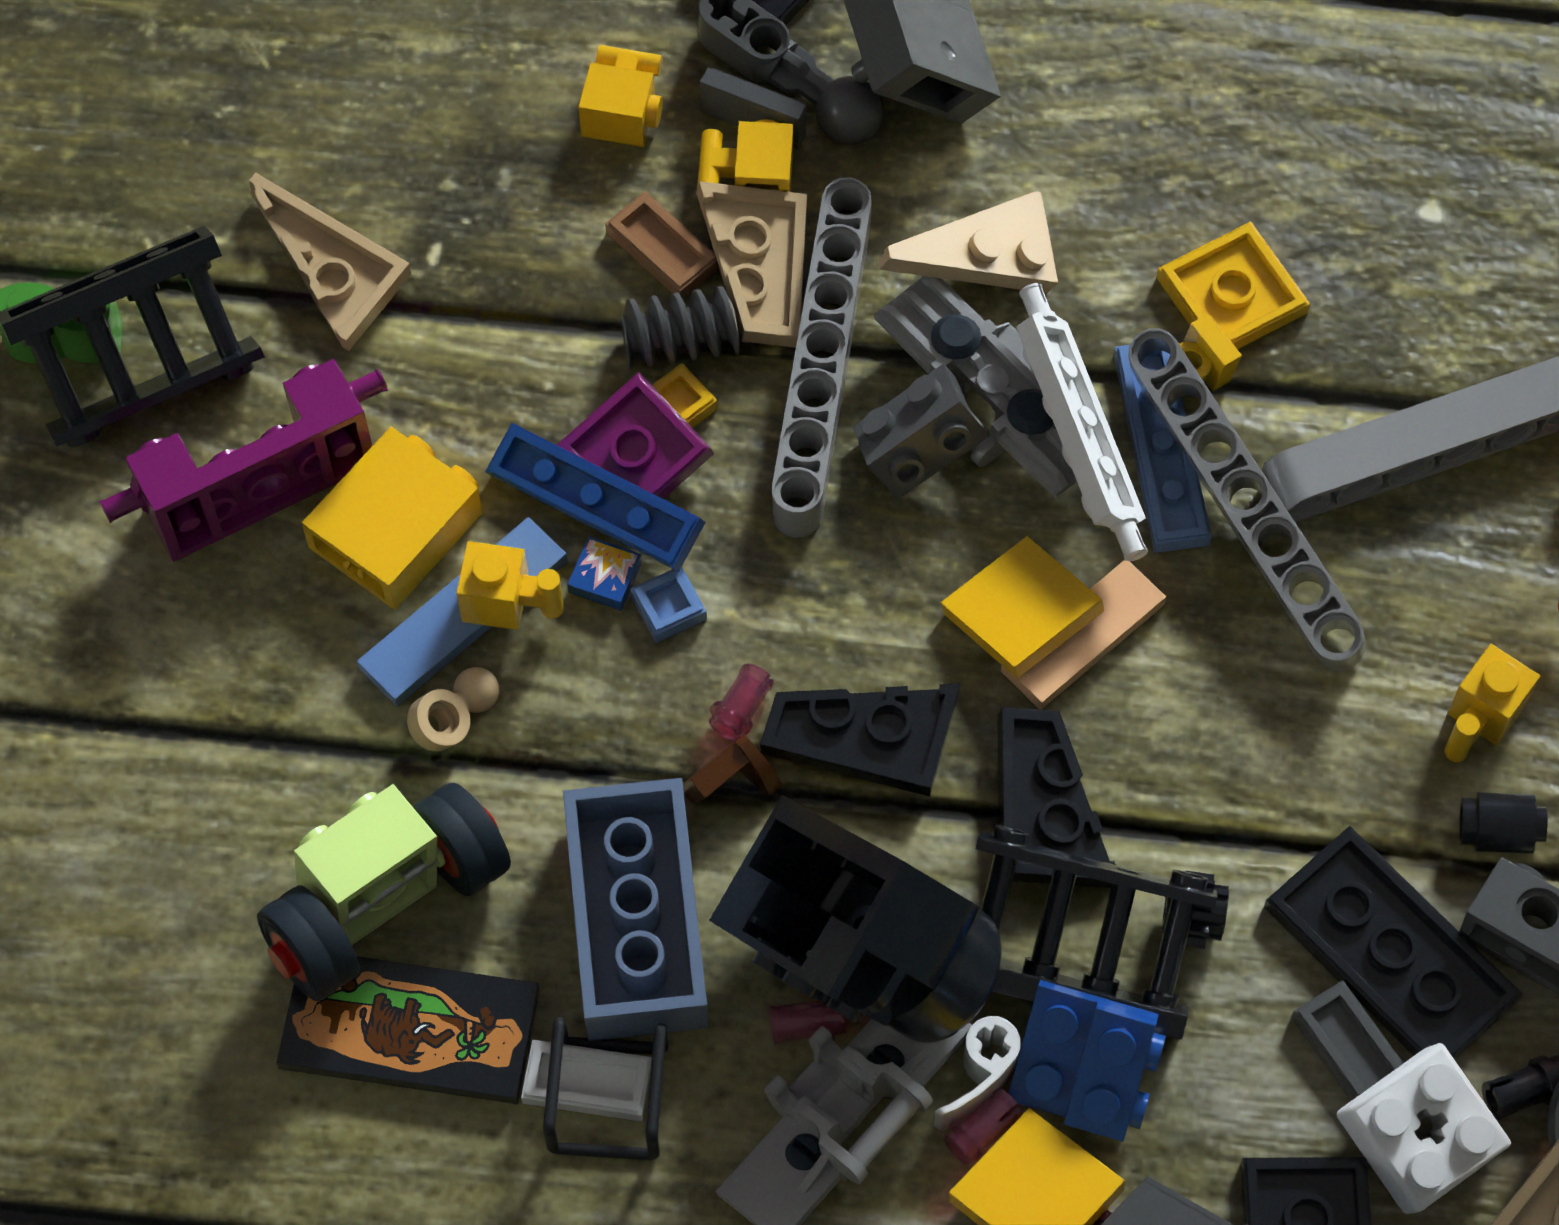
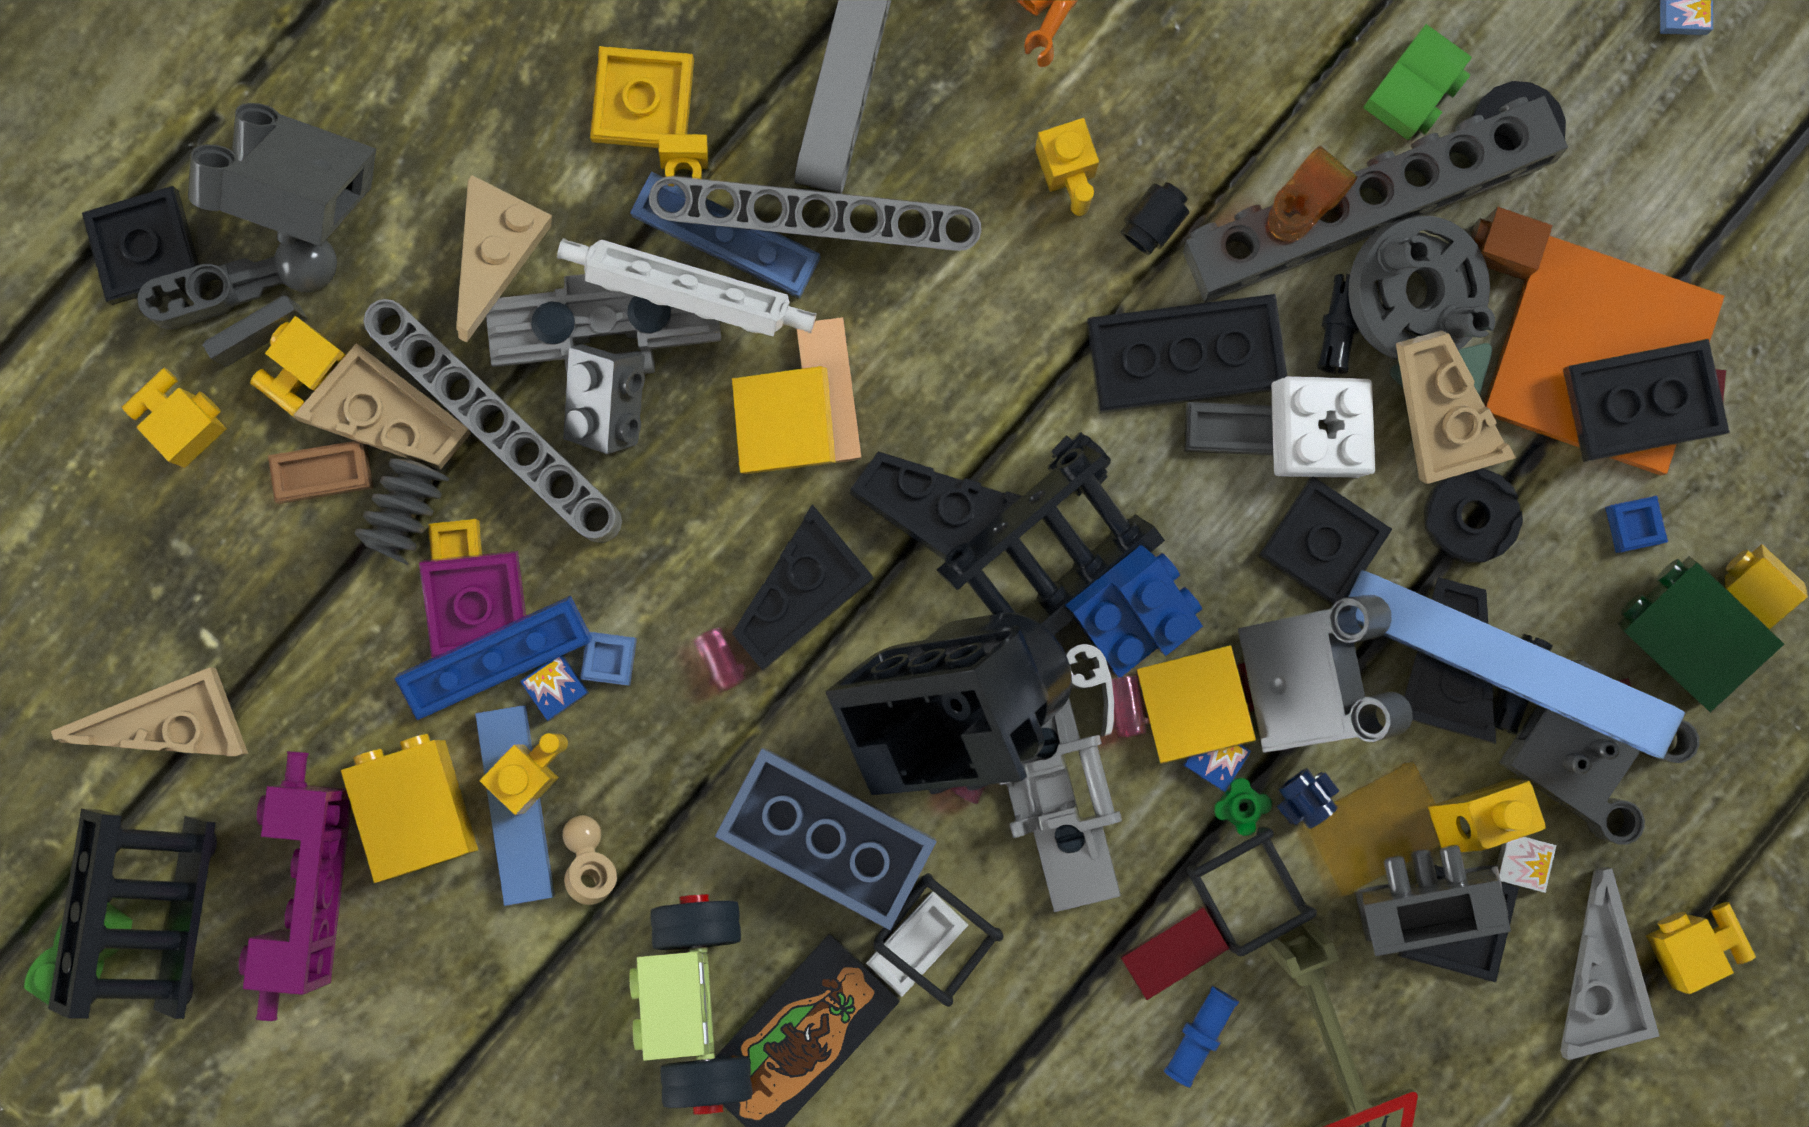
camera: 55 degrees left, 20 degrees up
reddish brown tile [683,734,782,805] -> none

